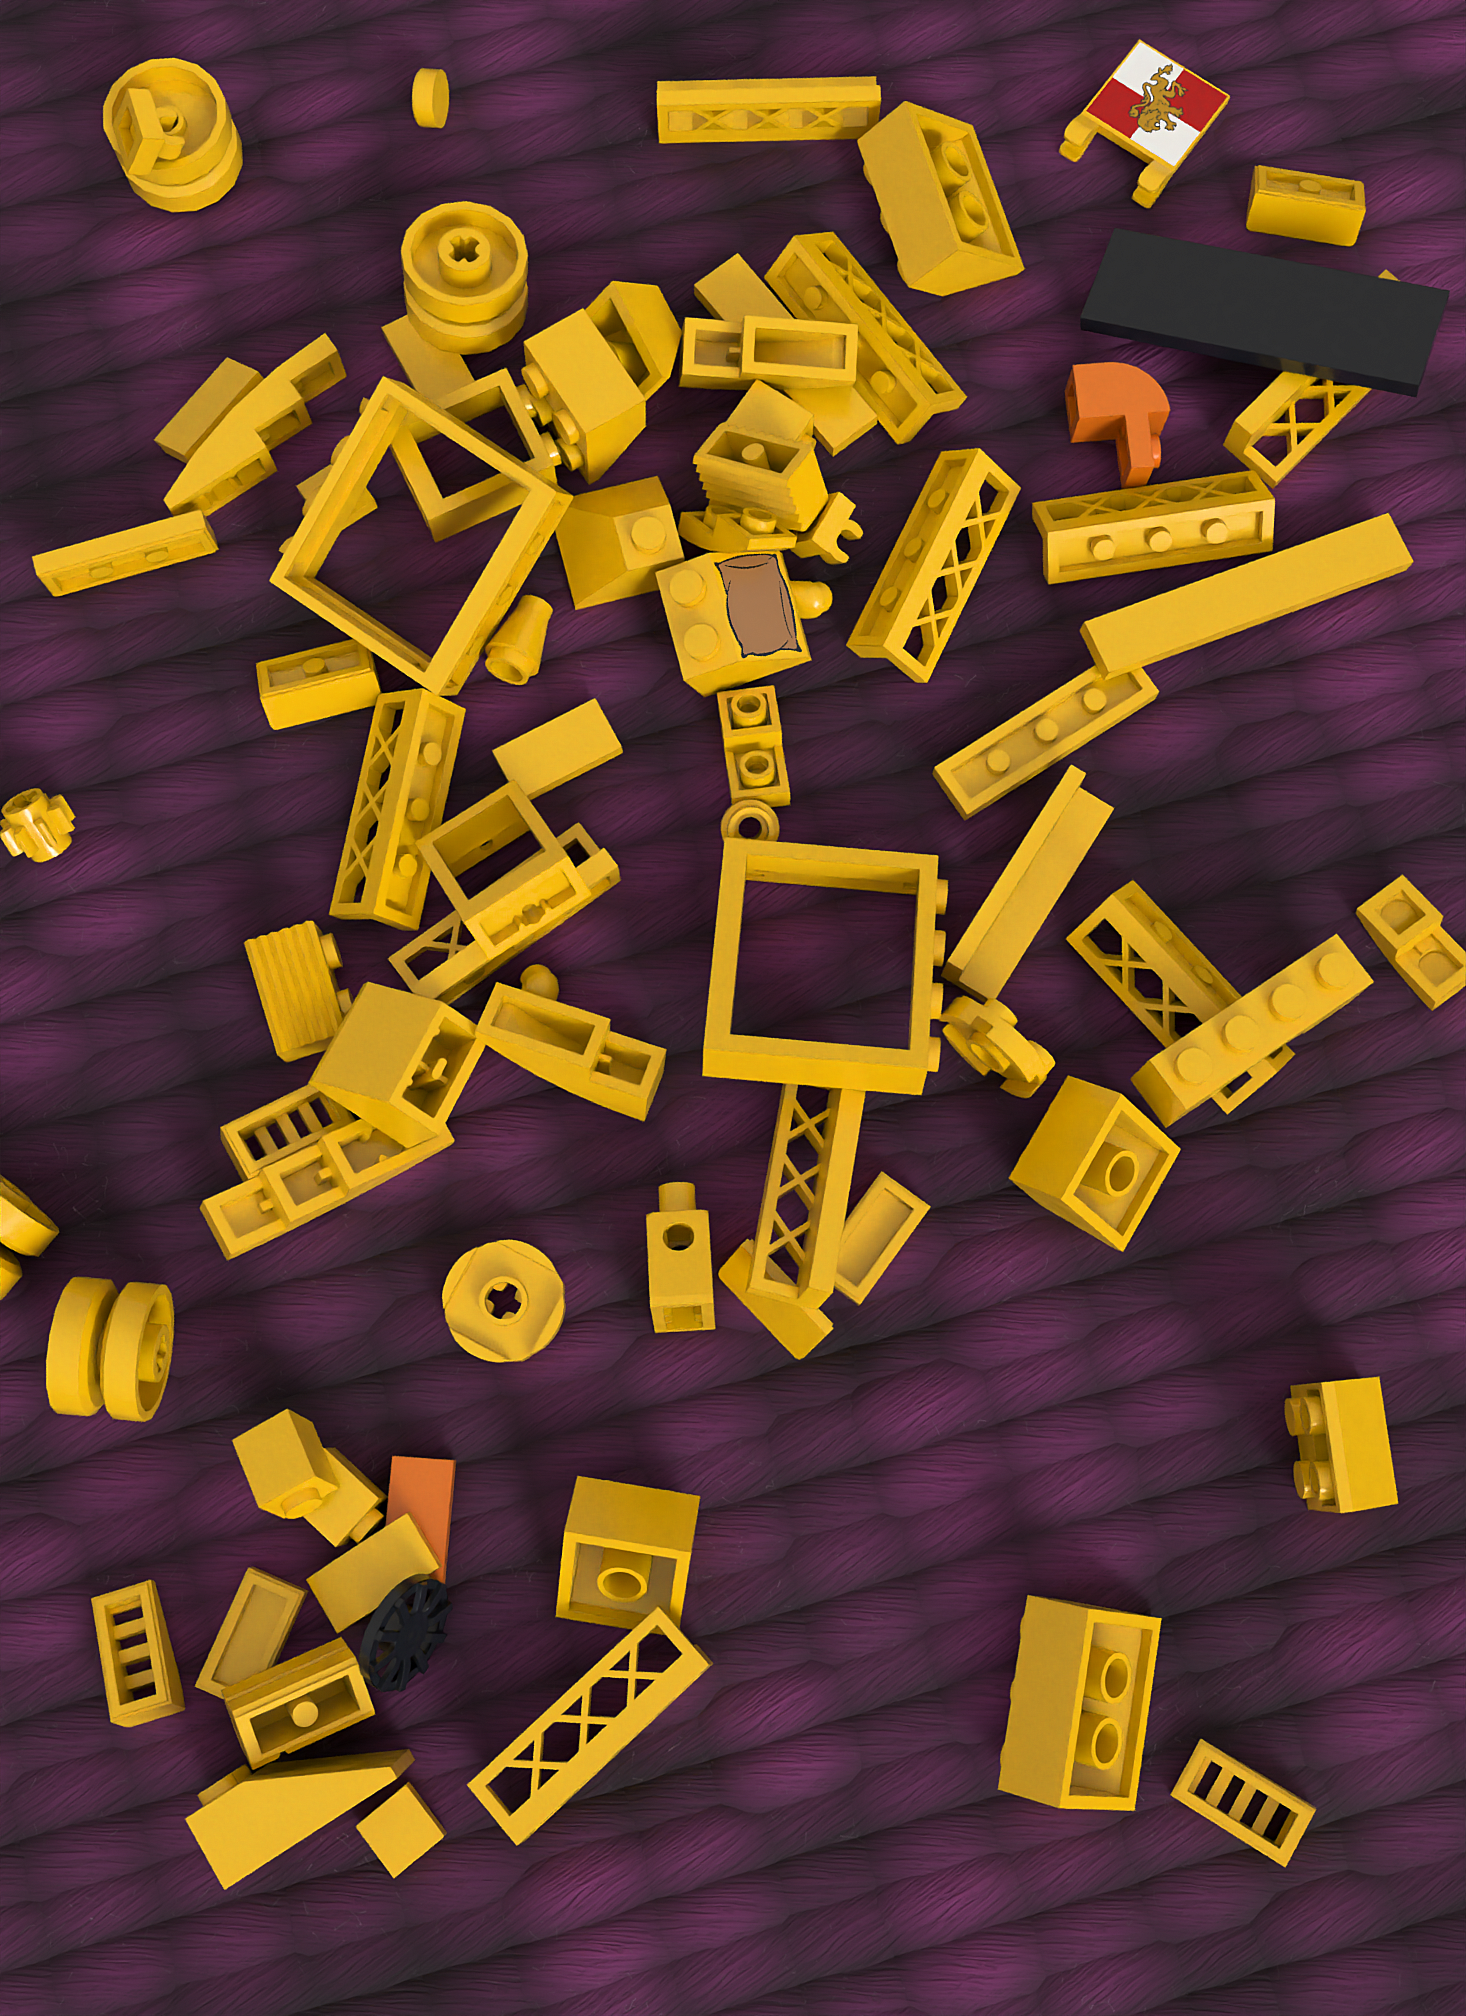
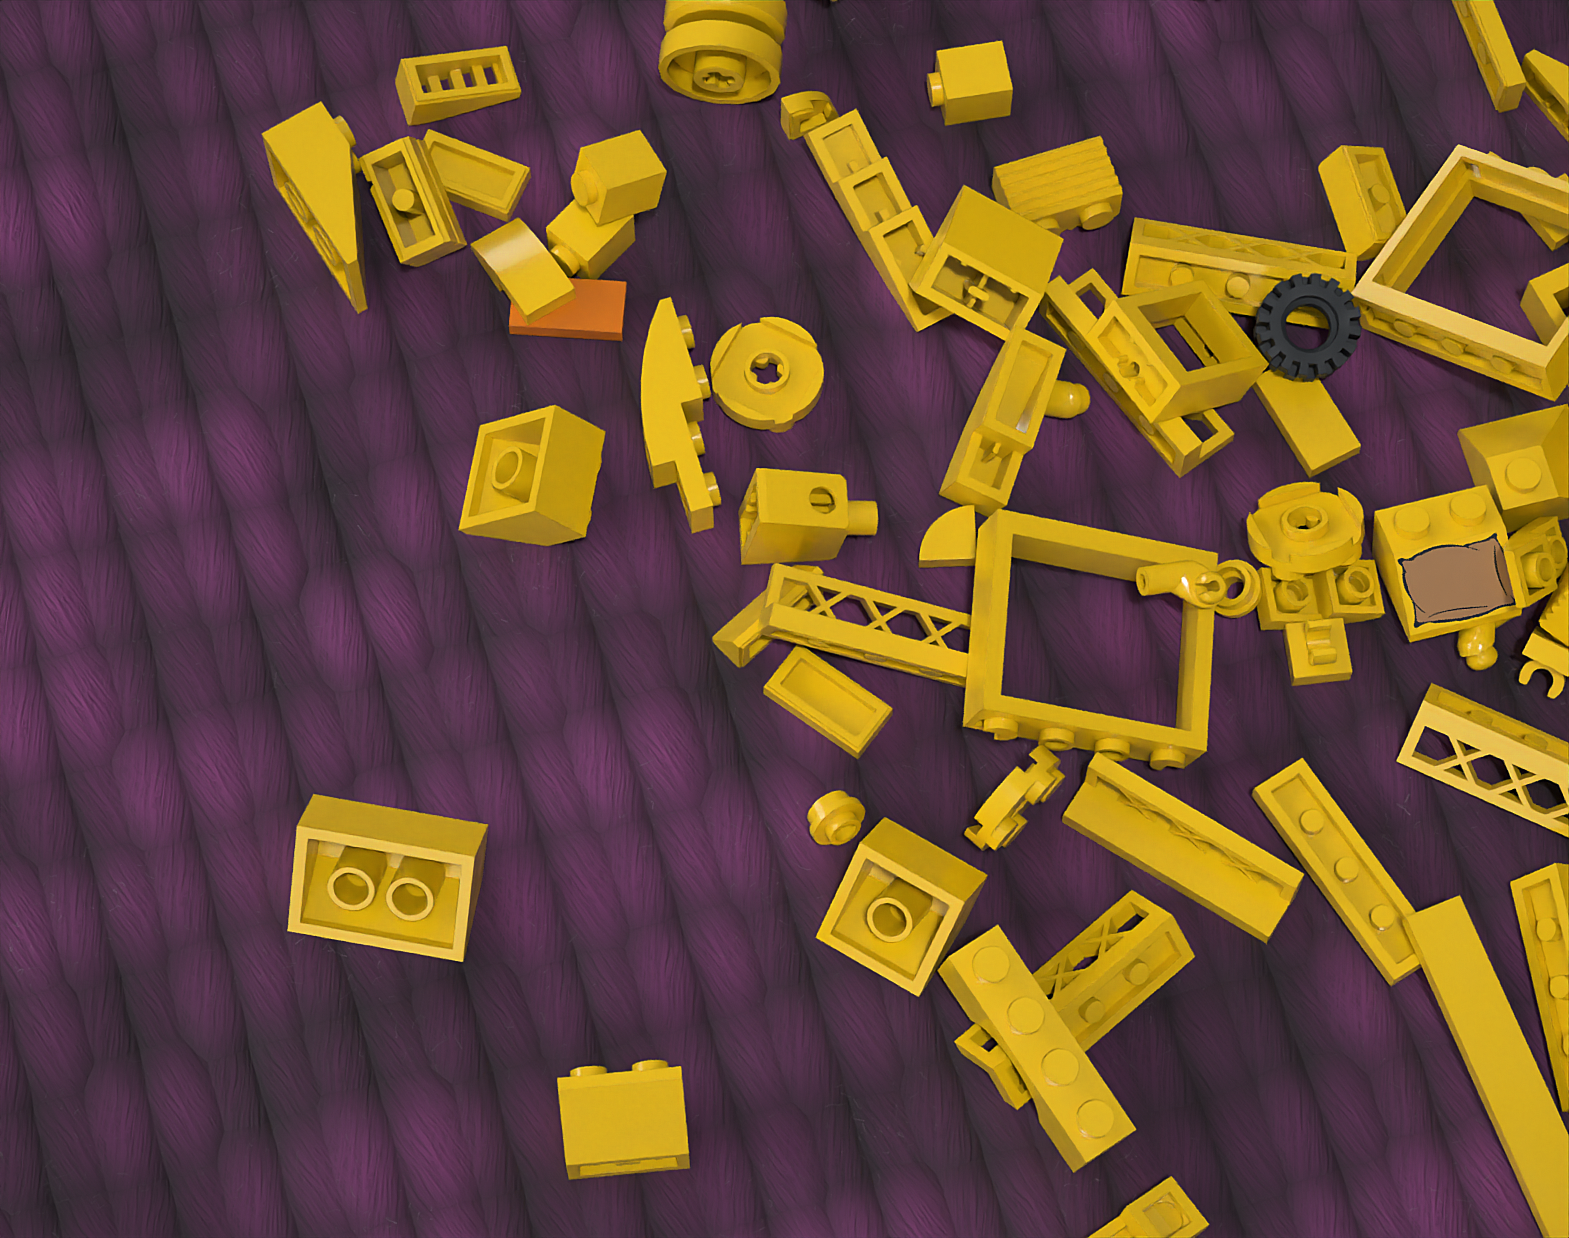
camera: 90 degrees right, 10 degrees down
yellow slope [220,1084,355,1182] -> none
yellow tile [355,1782,447,1878] -> none
black wheel [359,1574,452,1692] -> none
yellow fence [467,1606,713,1846] -> none
yellow cone [485,595,553,685] -> none
yellow slope [1170,1739,1316,1867] -> none
none -> yellow slope [641,297,721,533]
none -> yellow tile [781,91,839,140]
none -> yellow plate [807,790,865,845]
none -> yellow tile [919,505,977,568]
none -> yellow brick [927,40,1013,126]
none -> yellow arm [1136,560,1227,608]
none -> yellow plate [1247,482,1365,581]
none -> black tyre [1253,273,1362,382]
none -> yellow tile [1283,618,1352,686]

